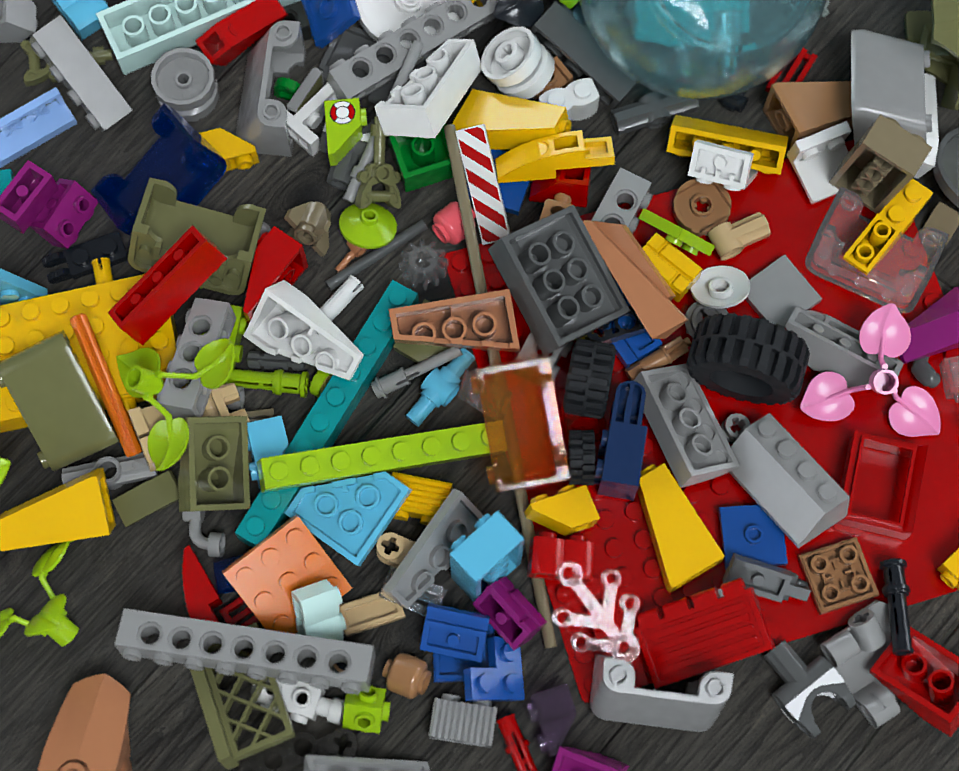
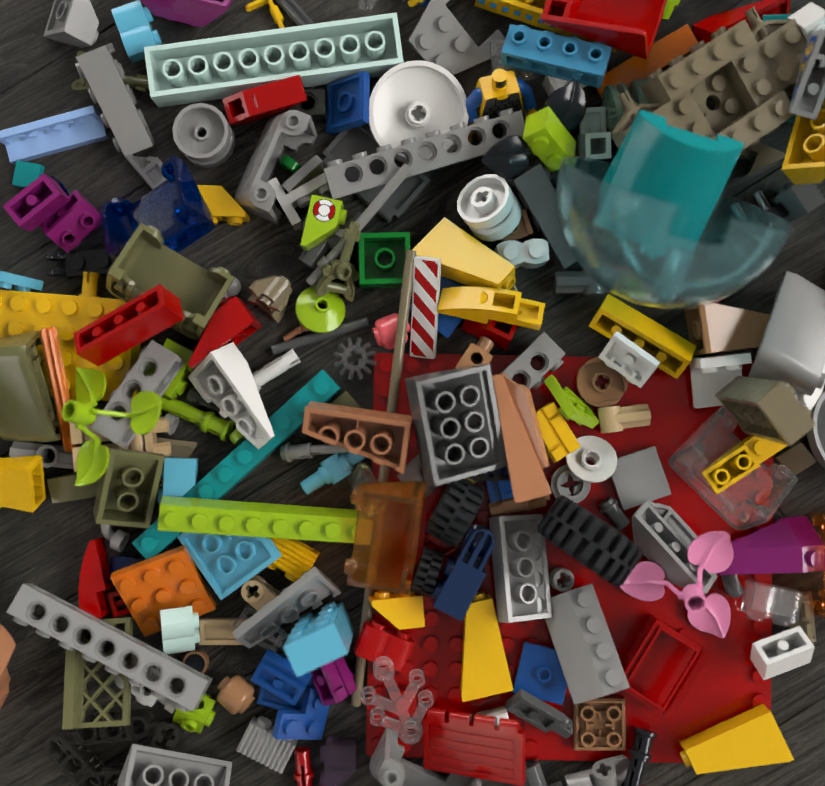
camera: 20 degrees right, 15 degrees up
white wedge [374,39,482,139] -> none
none -> light grey tile [125,155,175,194]

